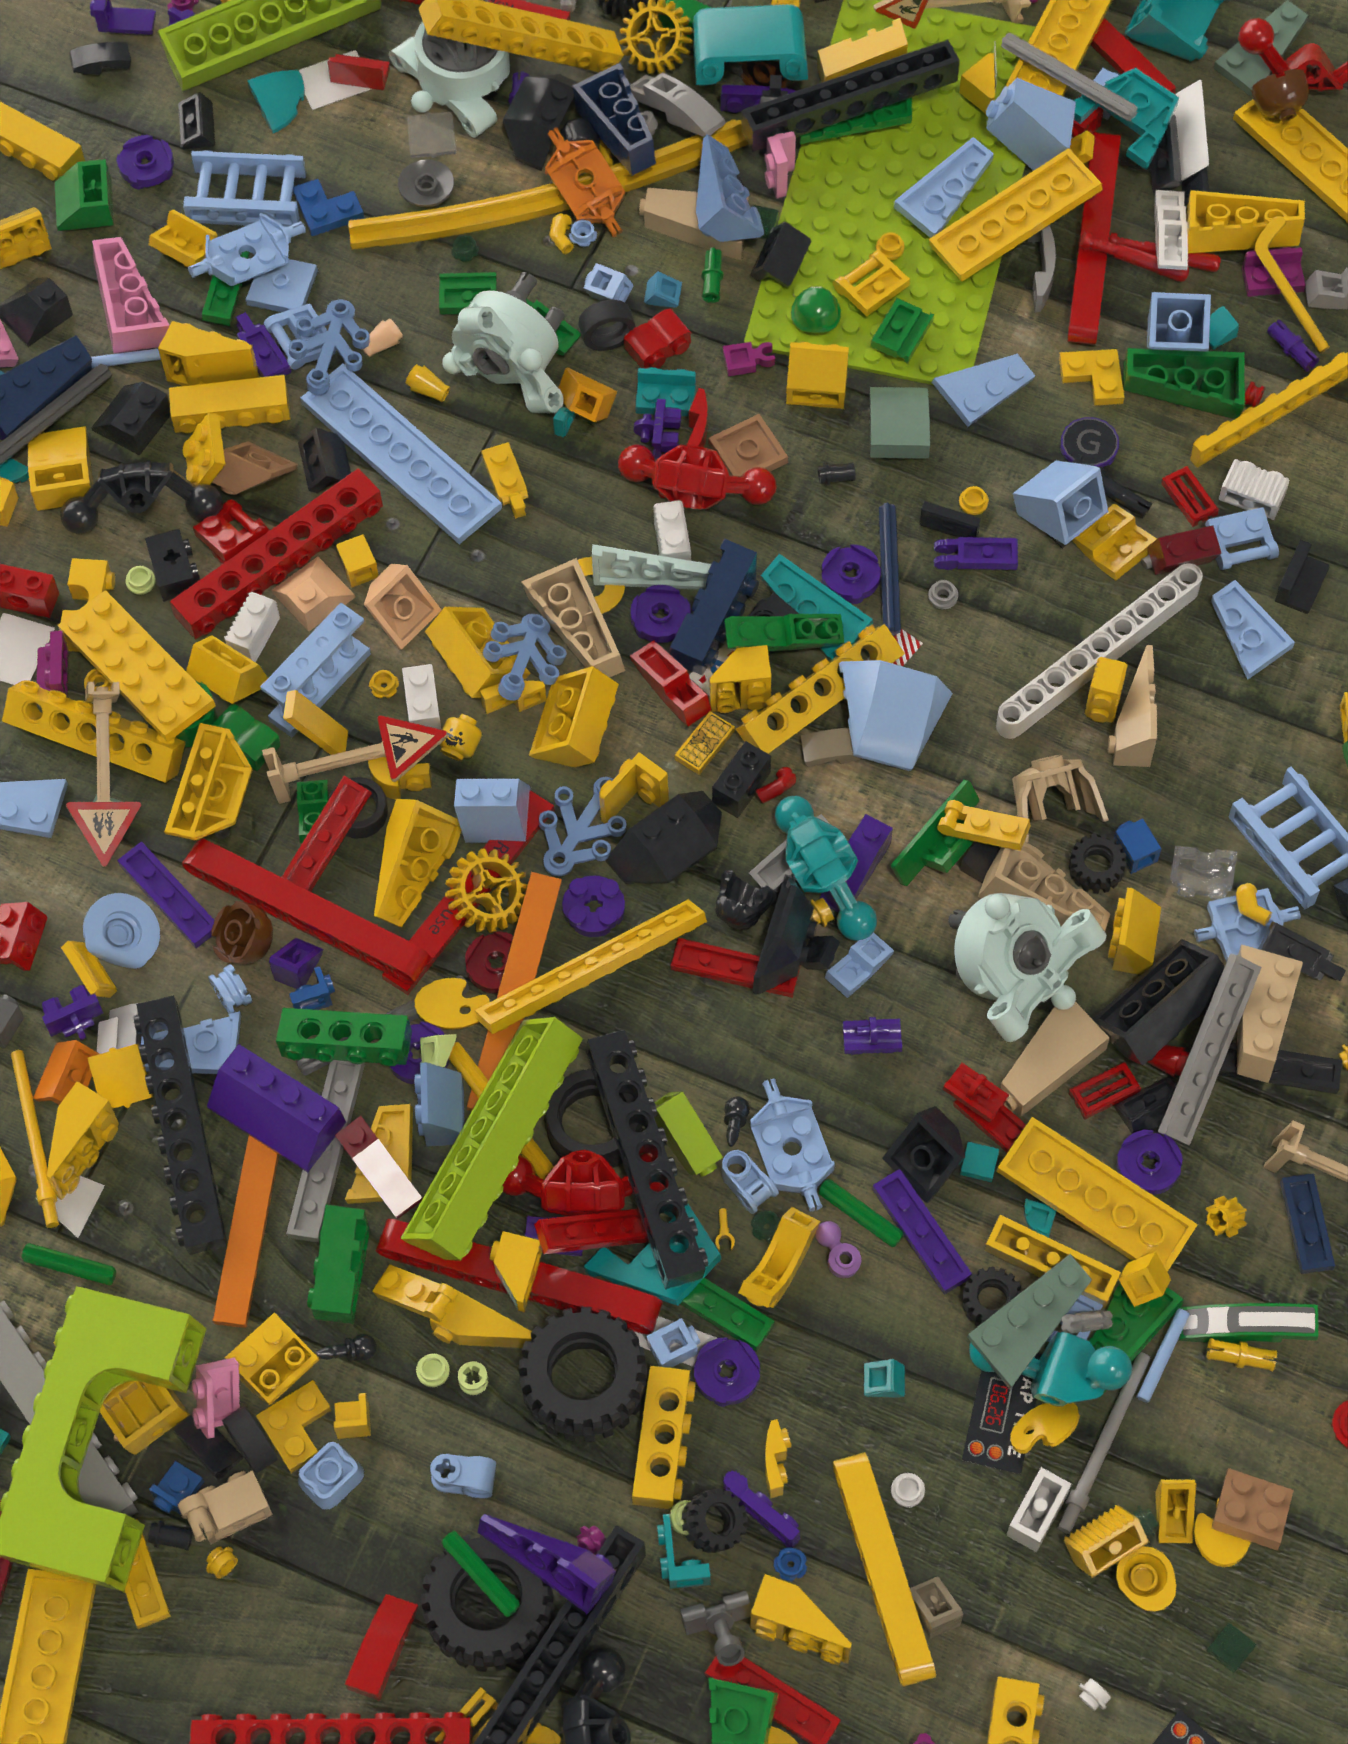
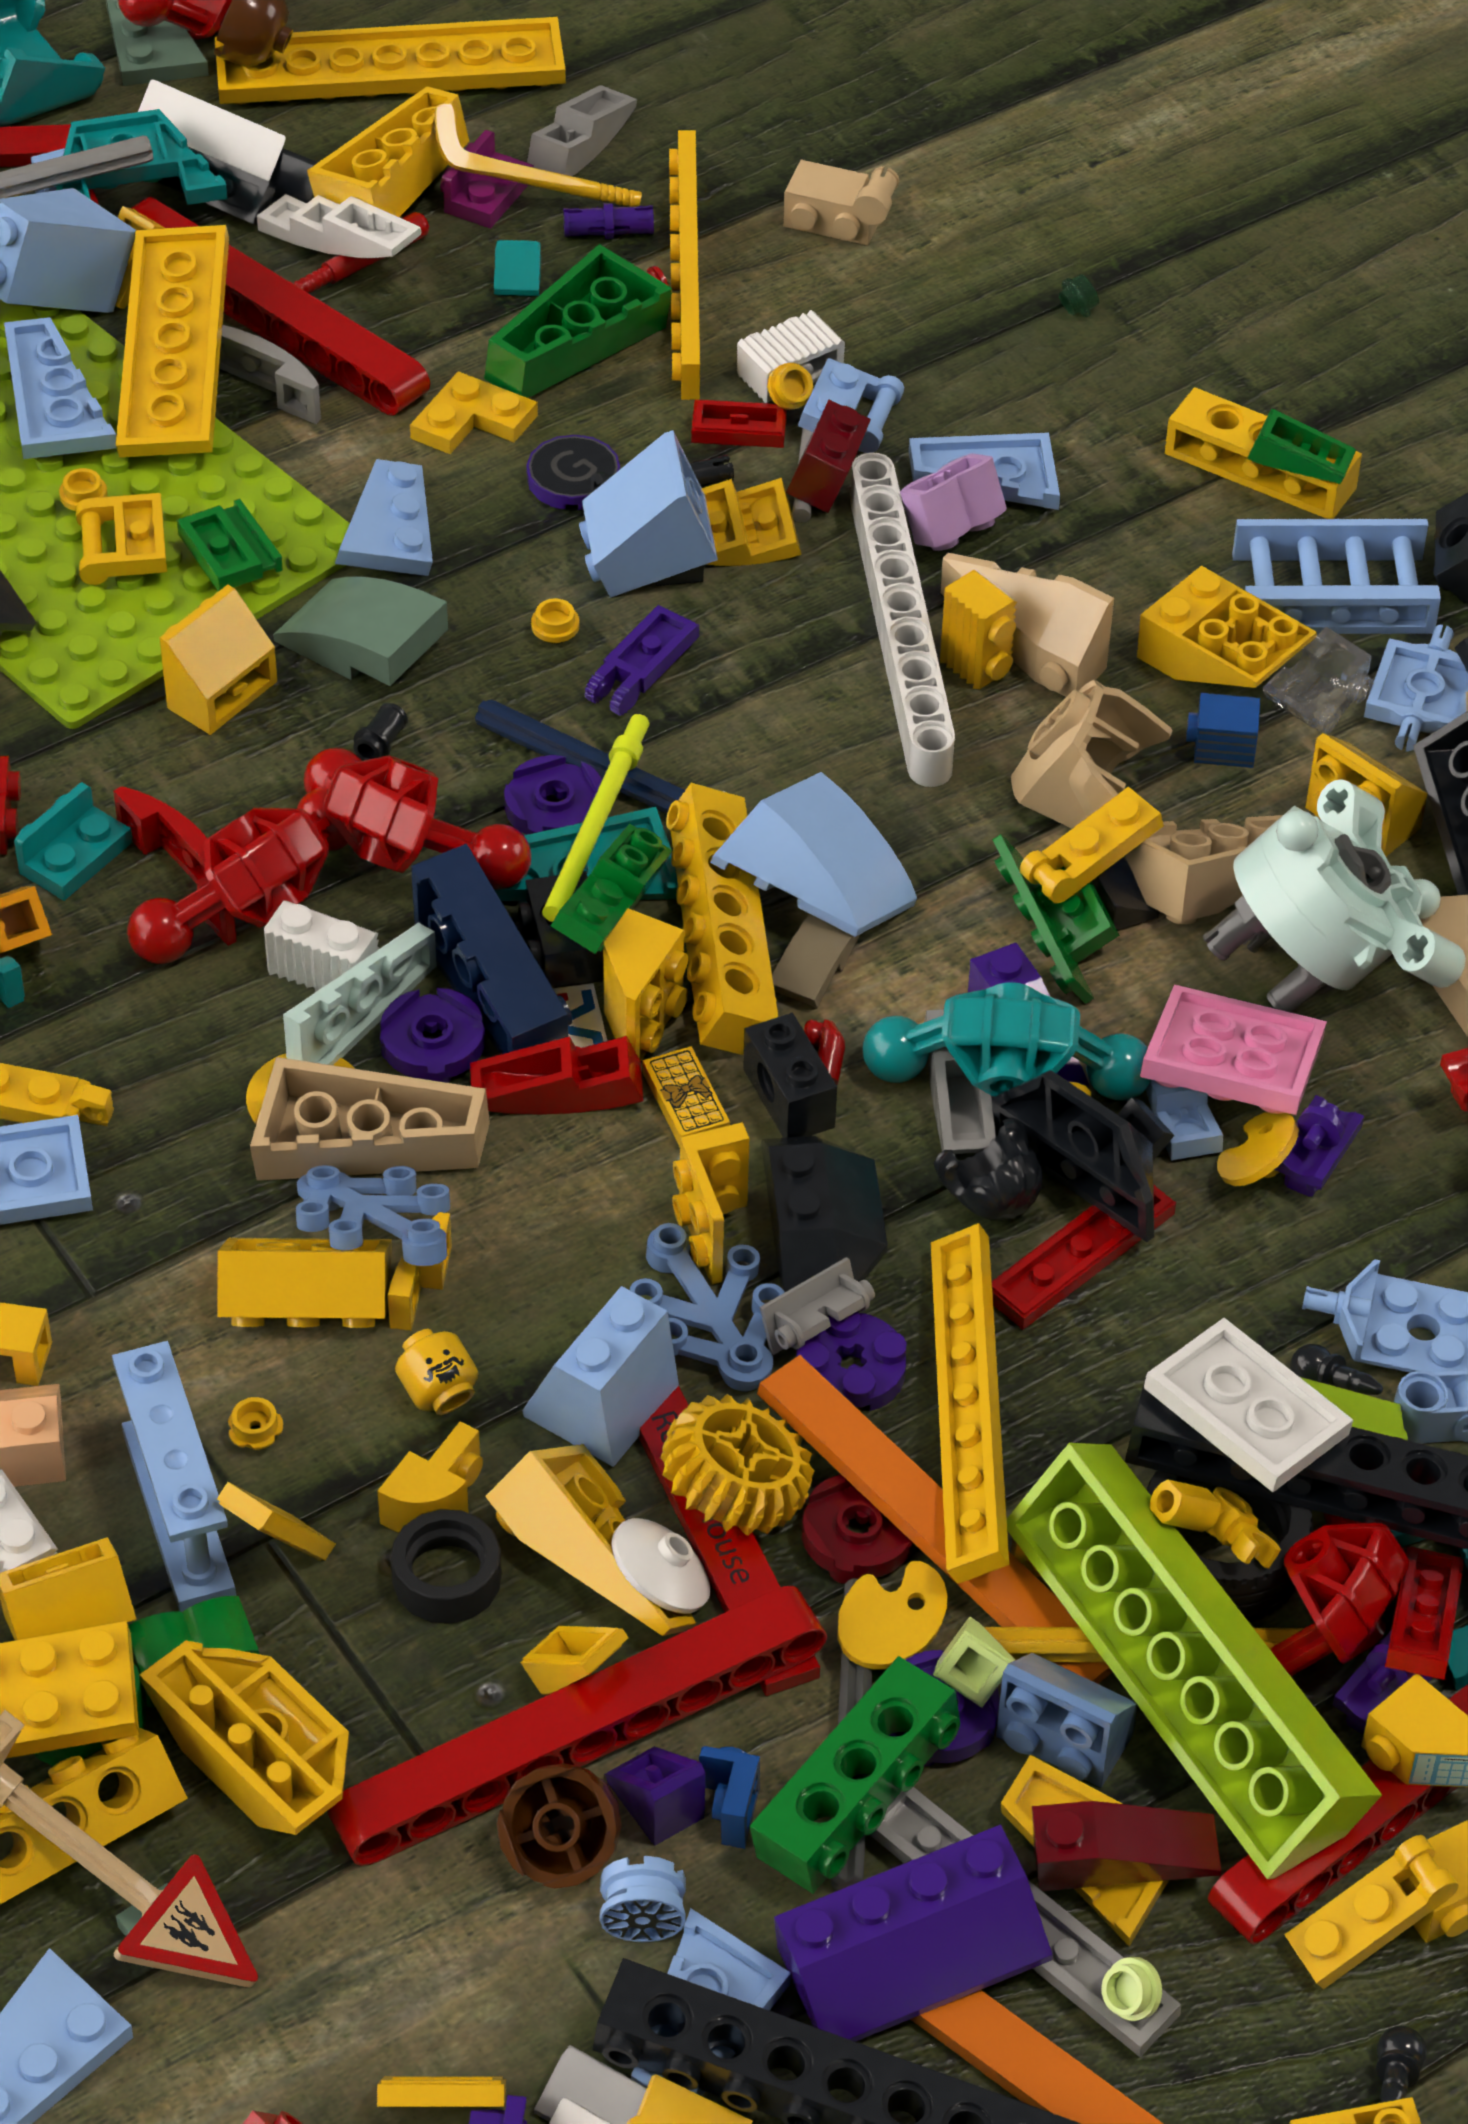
camera: 60 degrees left, 15 degrees down
light blue hat [83,893,160,969] -> none
dark purple plate [117,841,215,949] -> none
tan piece [262,715,448,804] -> none
red tile [282,776,372,892] -> none
green slope [297,780,329,843] -> none
green wedge [307,1205,371,1324] -> none
light nougat slope [364,564,442,650] -> none
white brick [402,664,442,730] -> none
yellow slope [529,666,619,768] -> none
dark purple hips [633,399,681,459] -> none
medium nougat plate [709,414,788,476] -> none
magenta plate [723,342,775,376] -> none
green helmet [791,286,841,333] -> none
black tile [920,501,981,537] -> none
light grey plate [928,580,958,609] -> none
black tyre [1069,833,1126,894] -> none
red piece [1080,231,1189,282] -> none
light blue slope [1147,292,1211,351] -> none
yellow arm [1235,883,1272,926] -> none
black panel [1275,540,1330,614] -> none
none -> red piece [304,748,532,890]
none -> yellow slope [520,1626,629,1695]
none -> neon yellow bar [542,714,650,922]
none -> white dish [611,1518,710,1614]
none -> light grey hinge [760,1257,875,1355]
none -> yellow plate [768,363,813,410]
none -> lavender brick [900,453,1007,551]
none -> yellowish green plate [1101,1957,1162,2021]
none -> yellow slope [1137,565,1317,688]
none -> bright pink plate [1140,984,1327,1115]
none -> white plate [1144,1318,1353,1492]
none -> yellow bar [1149,1479,1281,1569]
none -> yellow piece [1217,1112,1299,1187]

